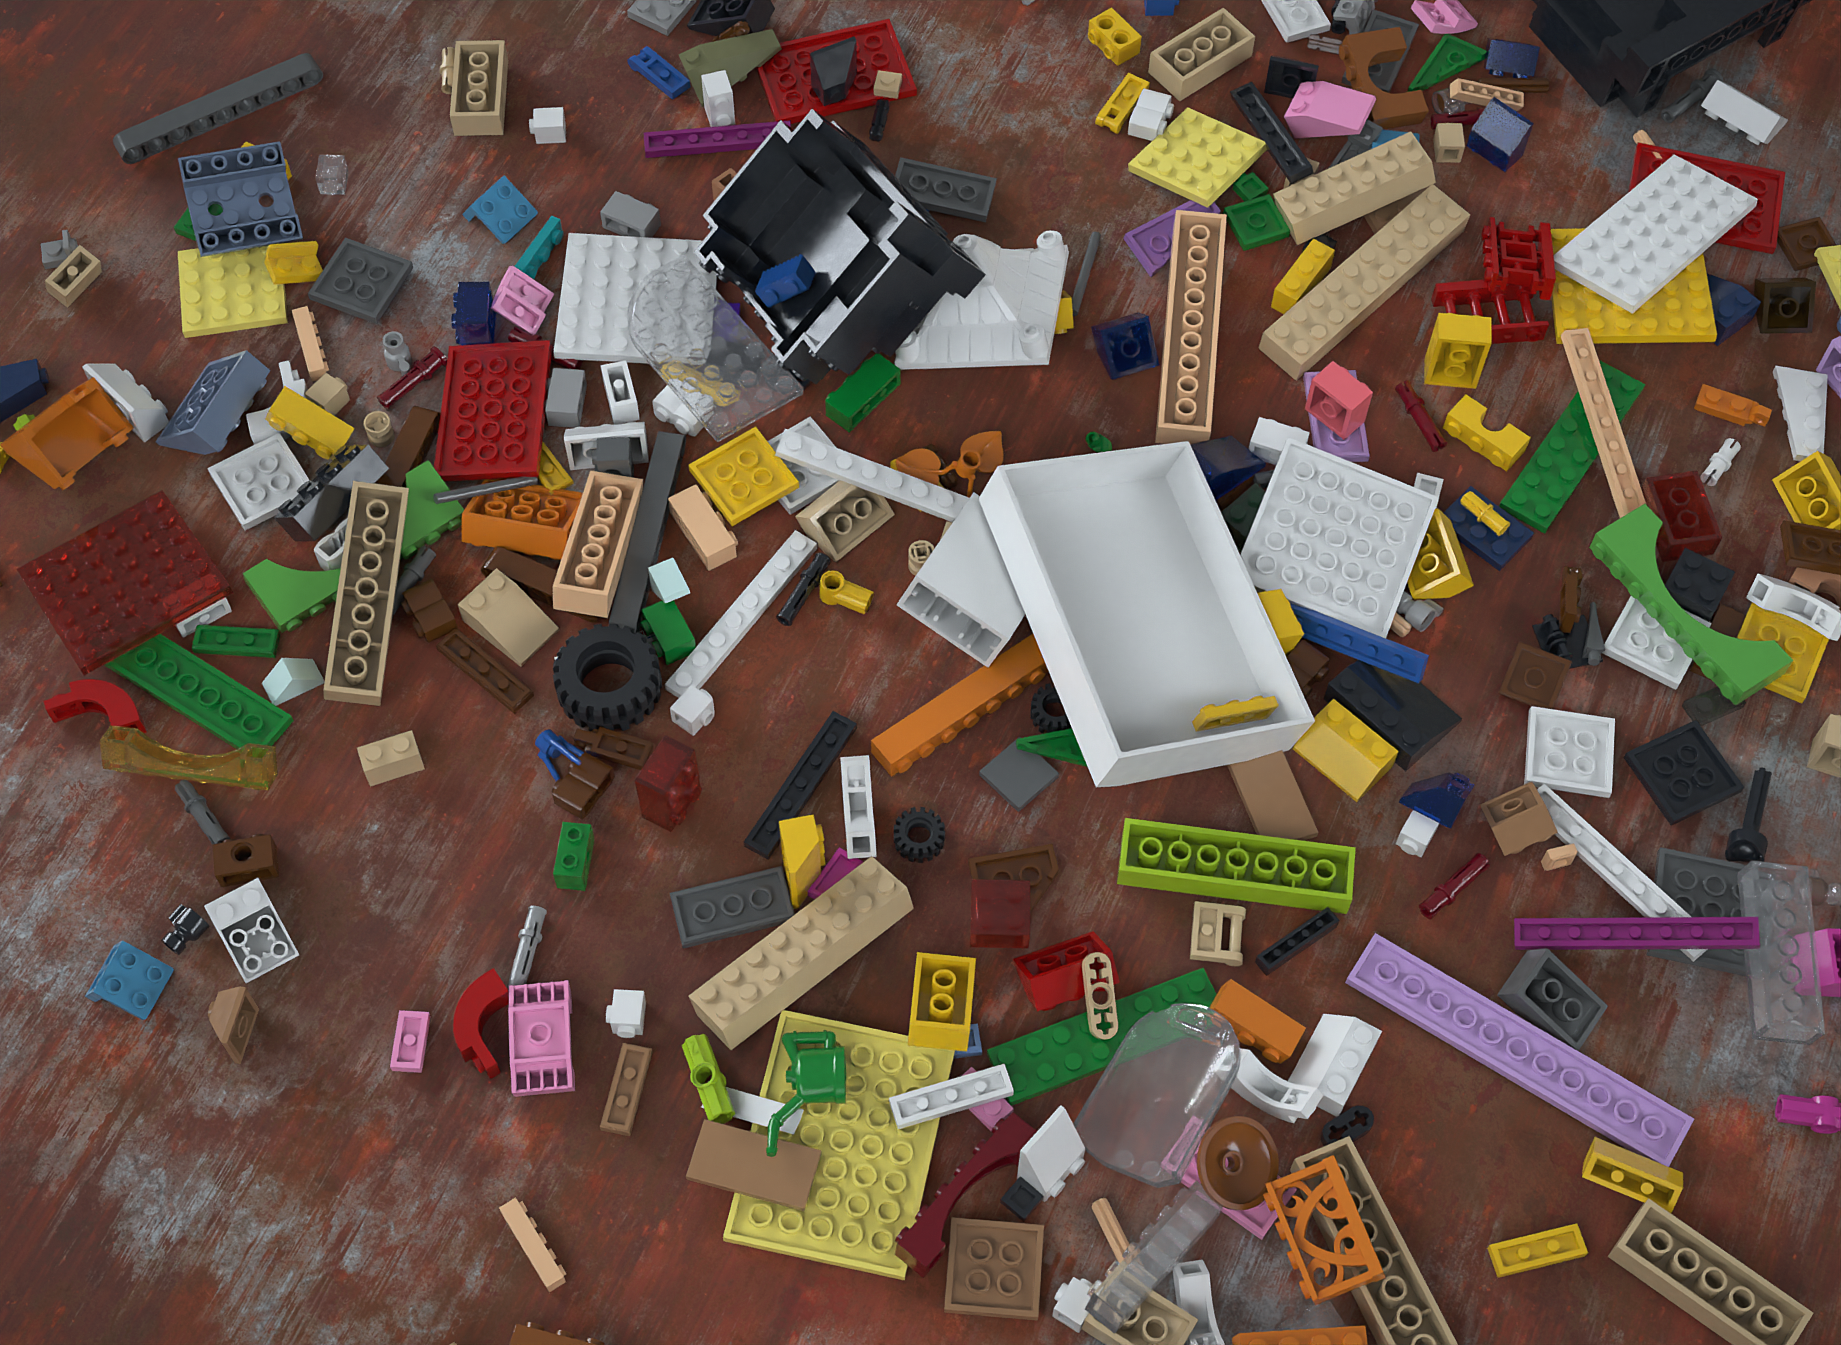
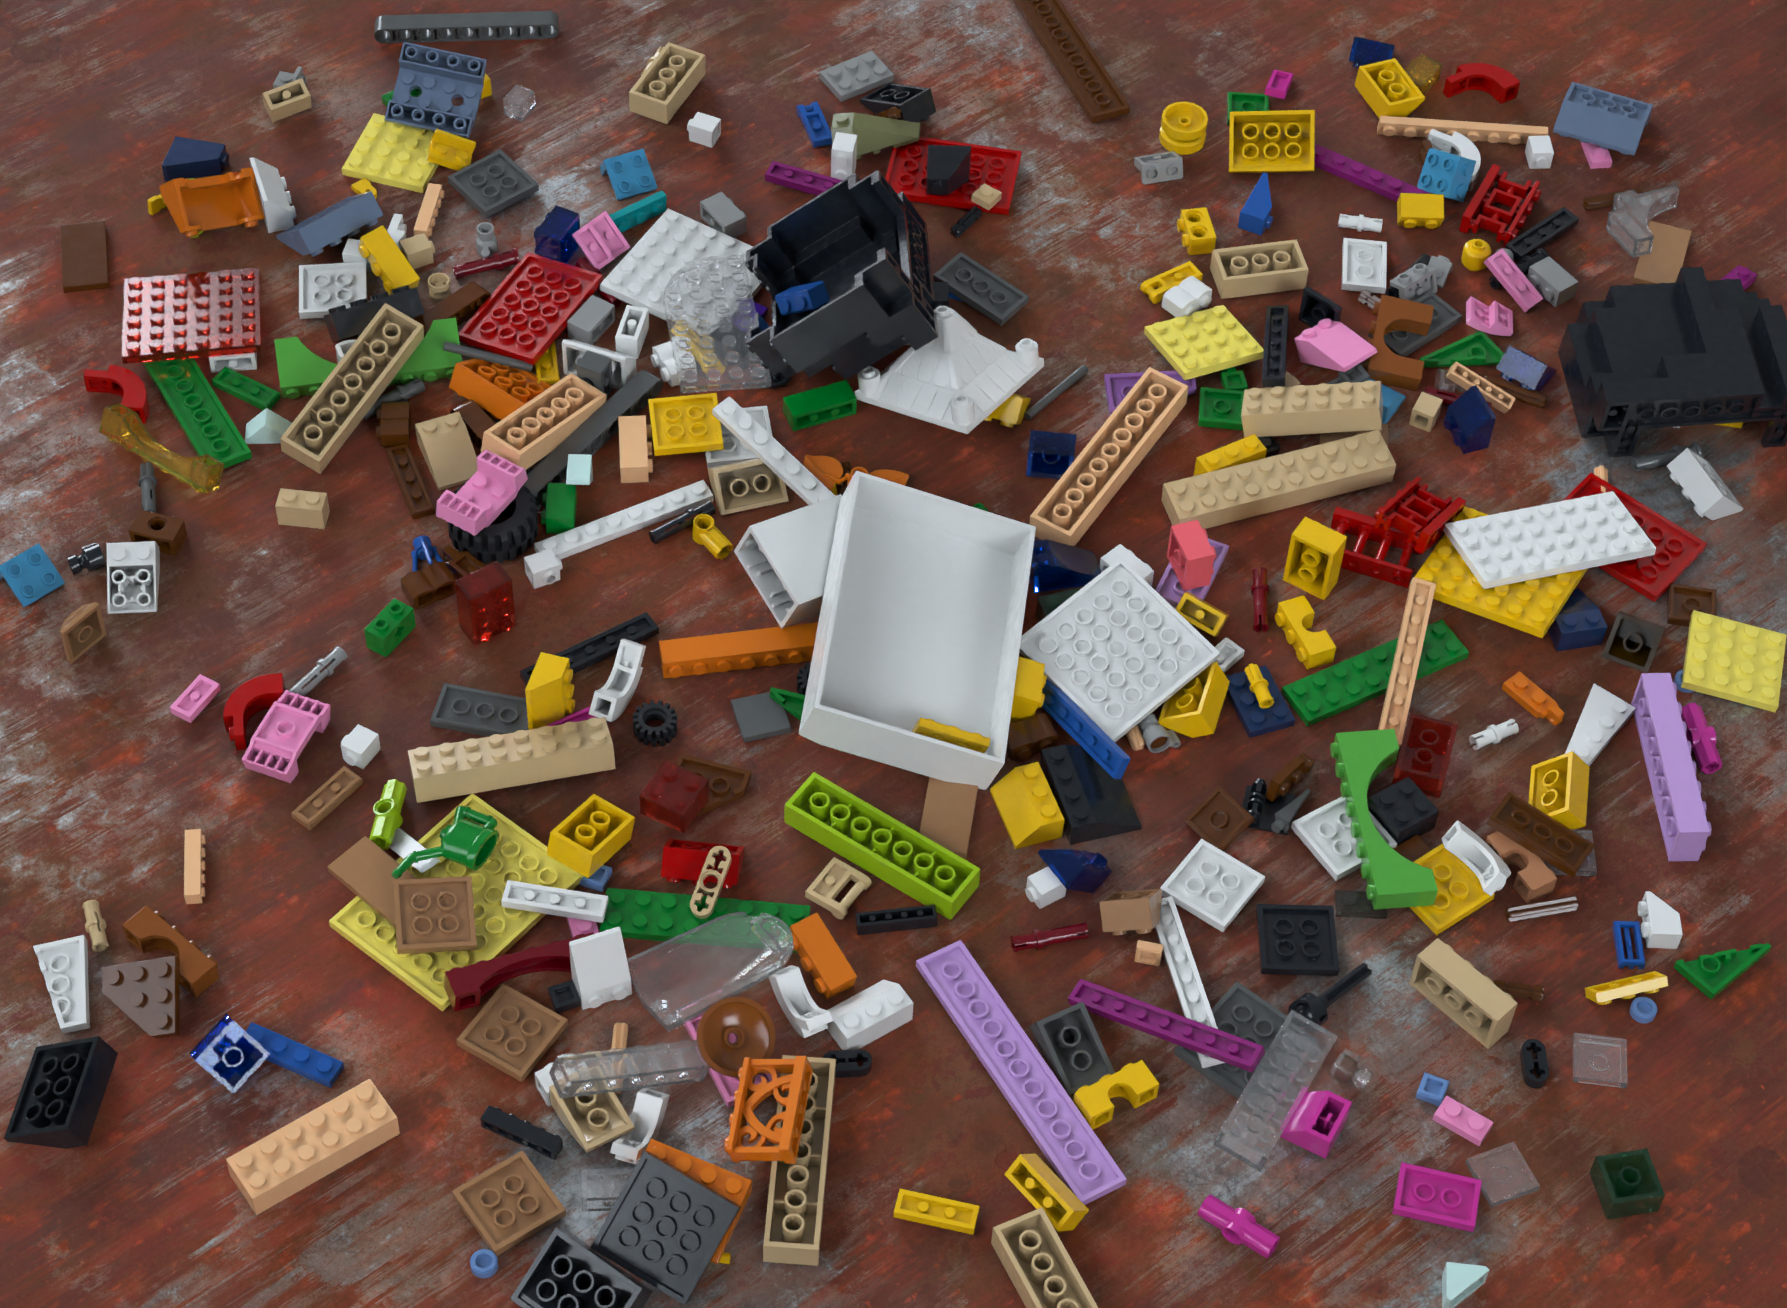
camera: 25 degrees right, 10 degrees down
none -> yellow piece [351,178,377,199]
none -> medium nougat plate [393,876,477,954]
none -> bright pink plate [436,449,528,536]
none -> yellow arch [1073,1060,1159,1130]
none -> yellow brick [1175,591,1229,637]

